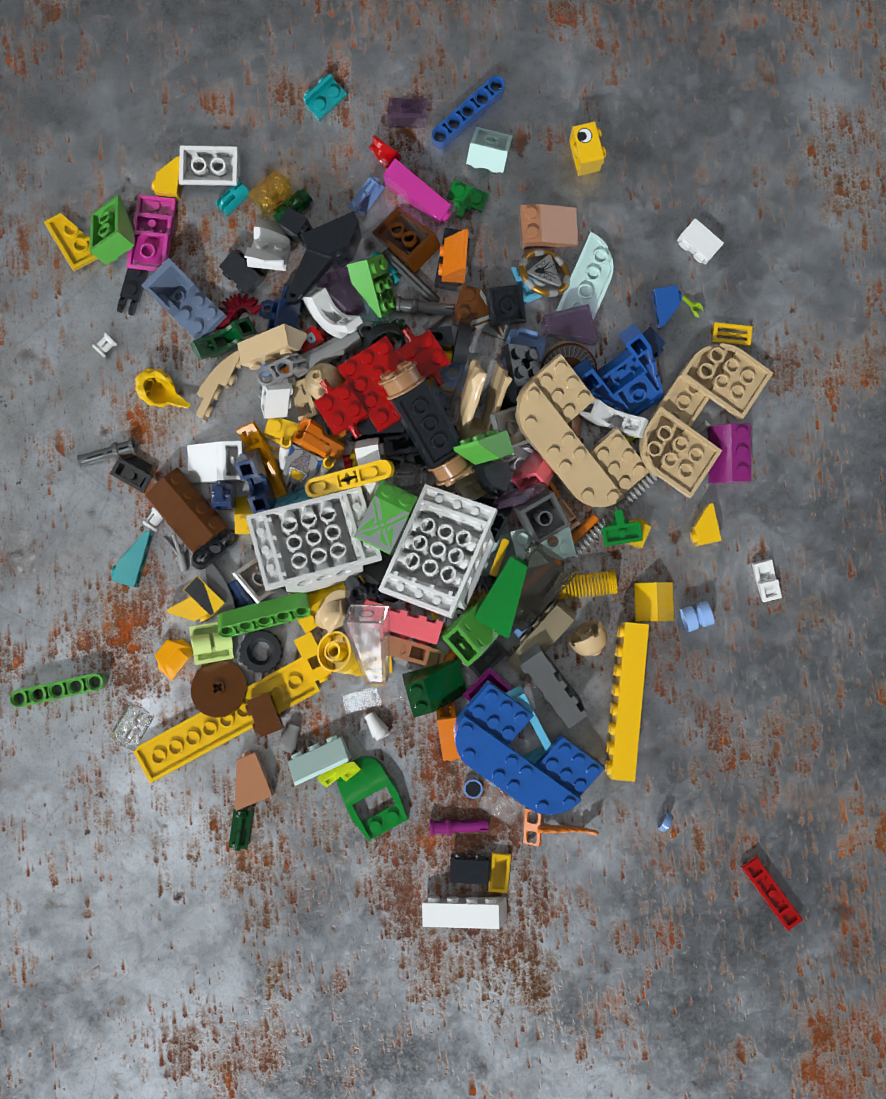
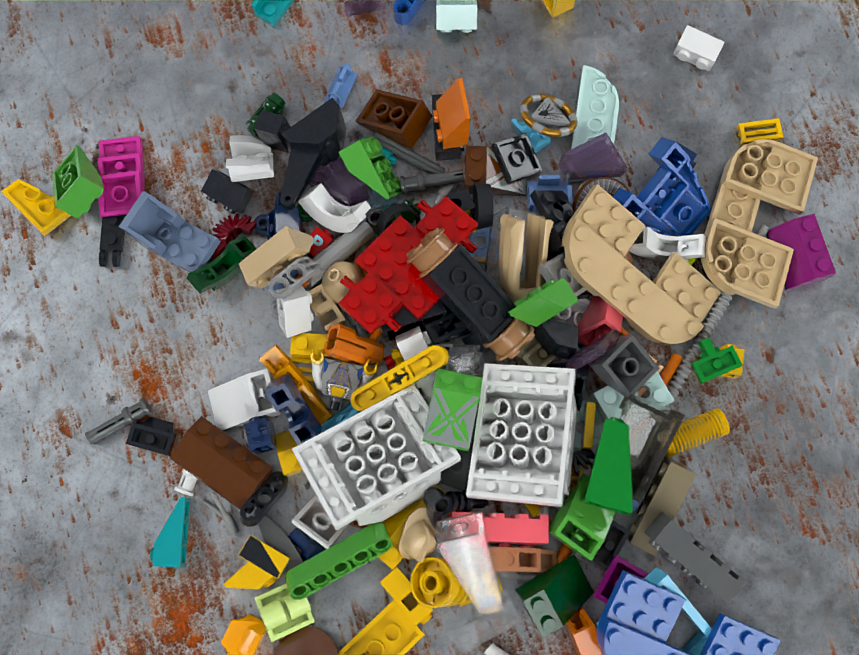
camera: 15 degrees left, 10 degrees down
white bush [92,332,118,358] -> none
yellow hair [135,367,191,409] -> none
yellow slope [152,156,182,200] -> none
white slope [179,146,241,186] -> none
tan slope [196,351,243,421] -> none
teal arm [215,180,251,216] -> none
black tyre [239,630,283,673] -> none
clear yellow slope [247,169,293,217] -> none
red hat [368,135,402,169] -> none
dark pink slope [384,159,452,225] -> none
green hinge [447,180,489,220] -> none
nougat slope [519,204,578,249] -> none
tan cylinder [567,620,607,656] -> none
yellow brick [604,622,649,782] -> none
yellow slope [634,582,674,622] -> none
blue slope [652,285,682,330] -> none
light blue wheel [680,601,714,632] -> none
lime hand [682,294,705,318] -> none
yellow slope [690,503,722,546] -> none

